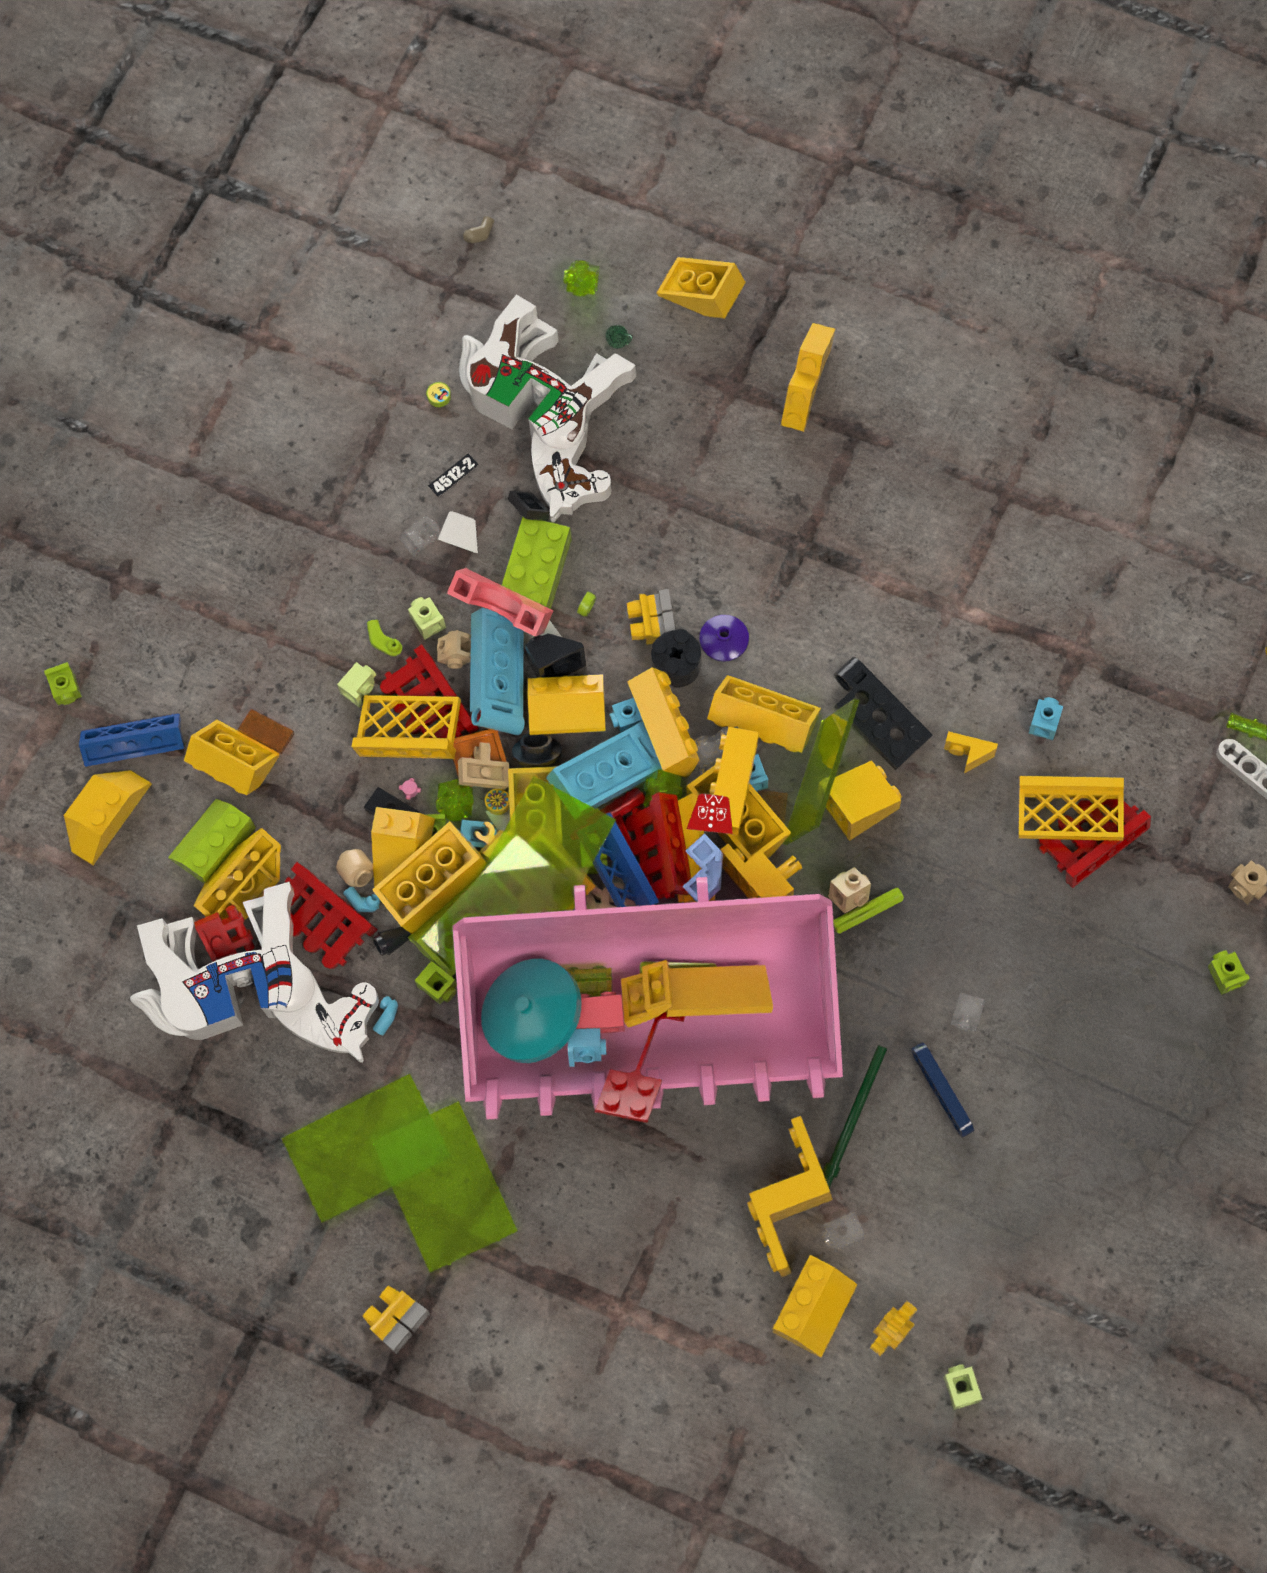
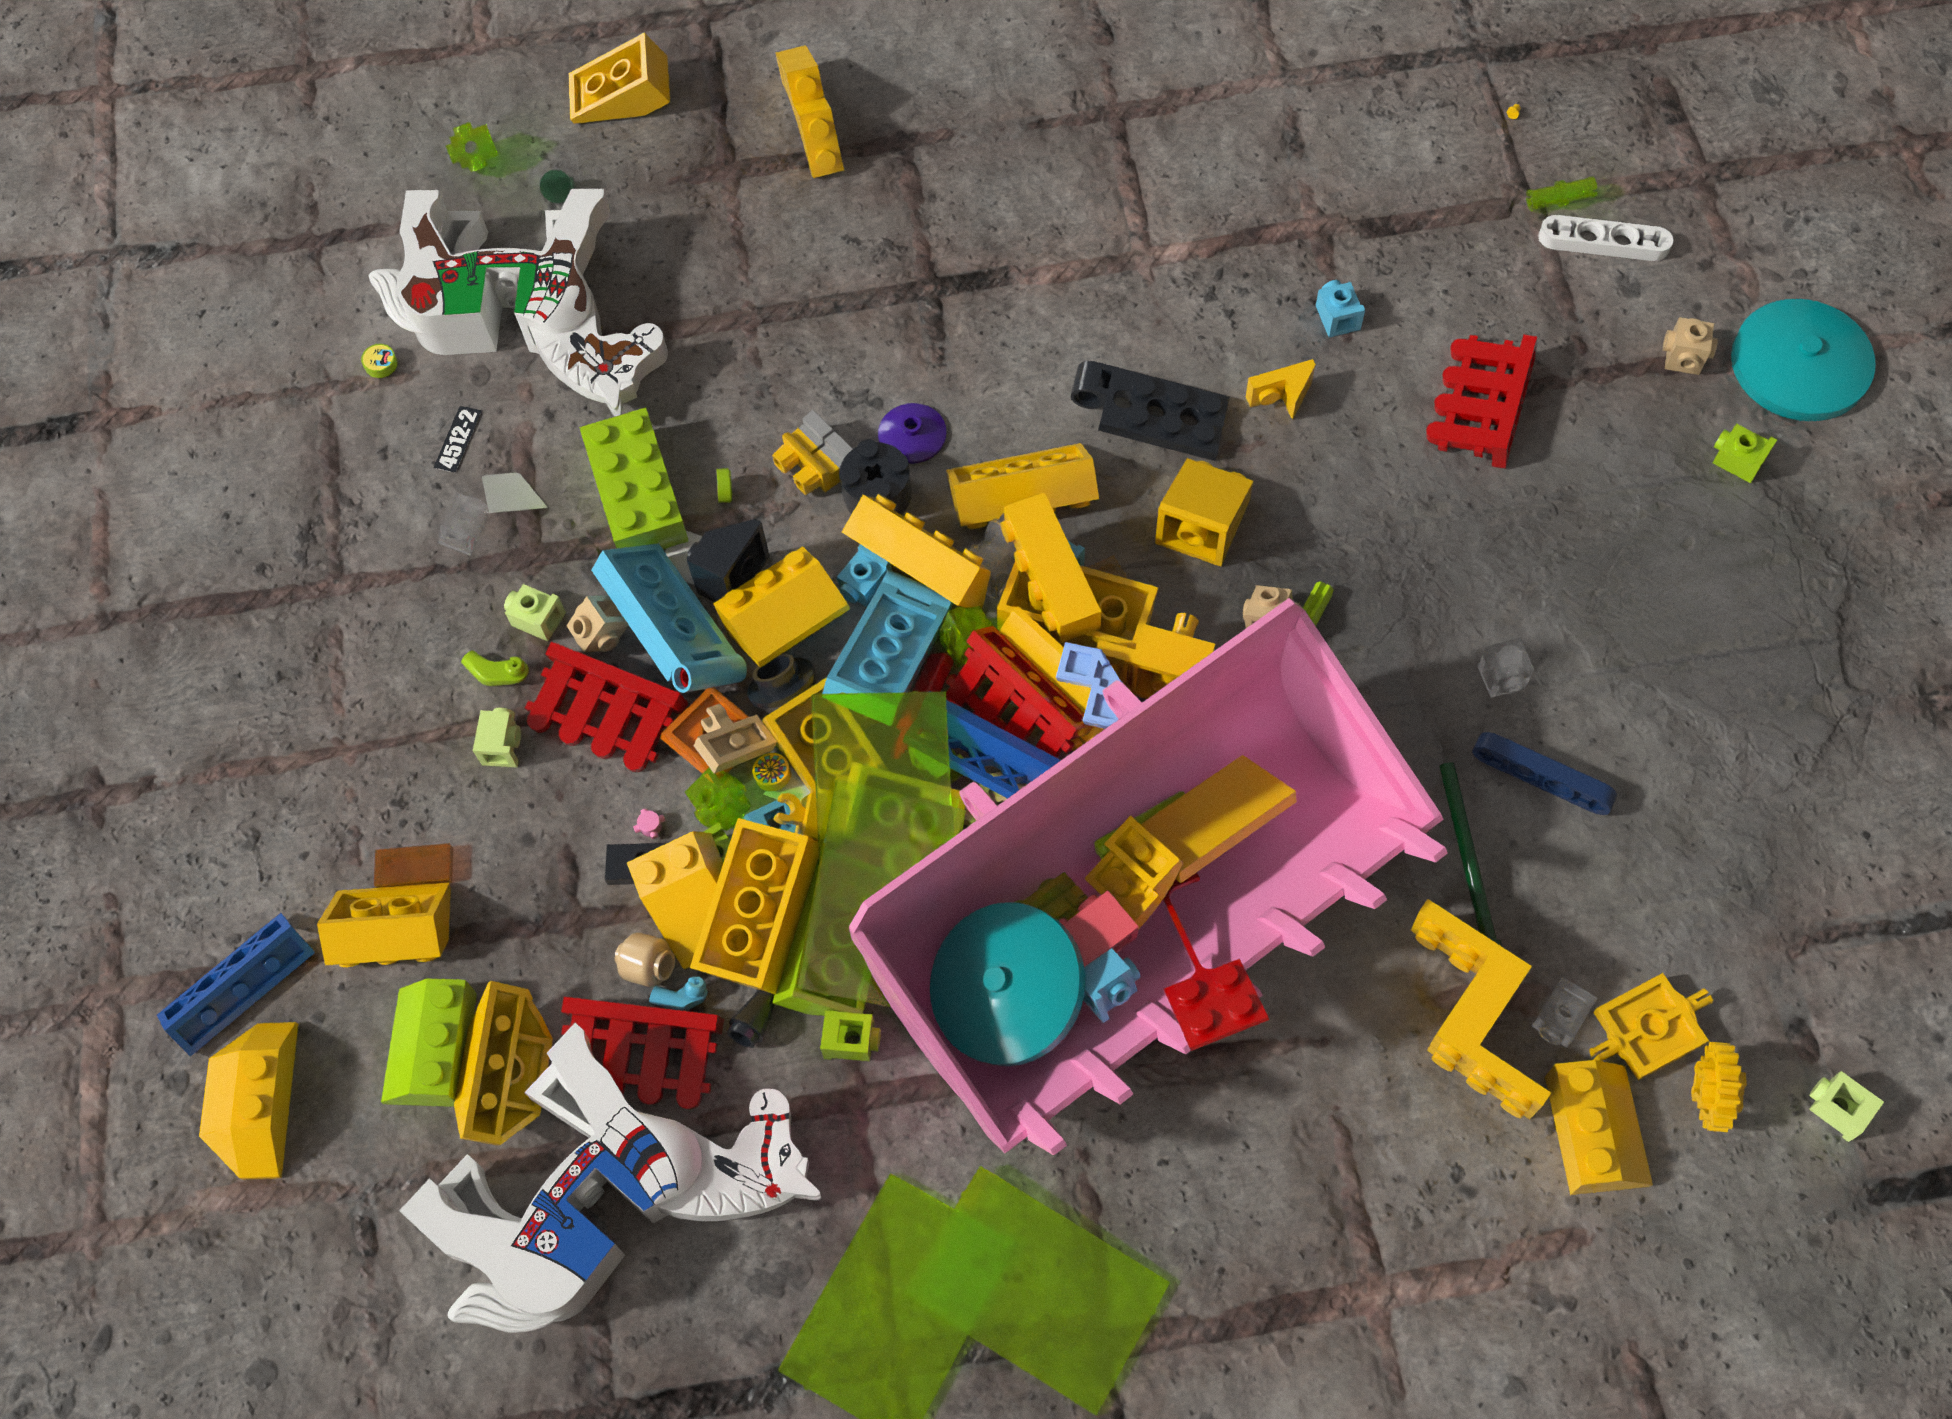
camera: 35 degrees left, 5 degrees down
lime brick [44,662,82,705] -> none
red plate [194,905,255,962] -> none
yellow fence [351,695,461,759] -> none
medium azure arm [373,996,398,1035] -> none
coral arch [447,568,553,637] -> none
dark tan arm [463,216,494,243] -> none
black plate [508,491,550,521] -> none
red sticker [686,794,733,834] -> none
clear neon green piece [782,698,860,846] -> none
yellow fence [1019,776,1124,841] -> none
none -> yellow plate [1589,973,1713,1081]

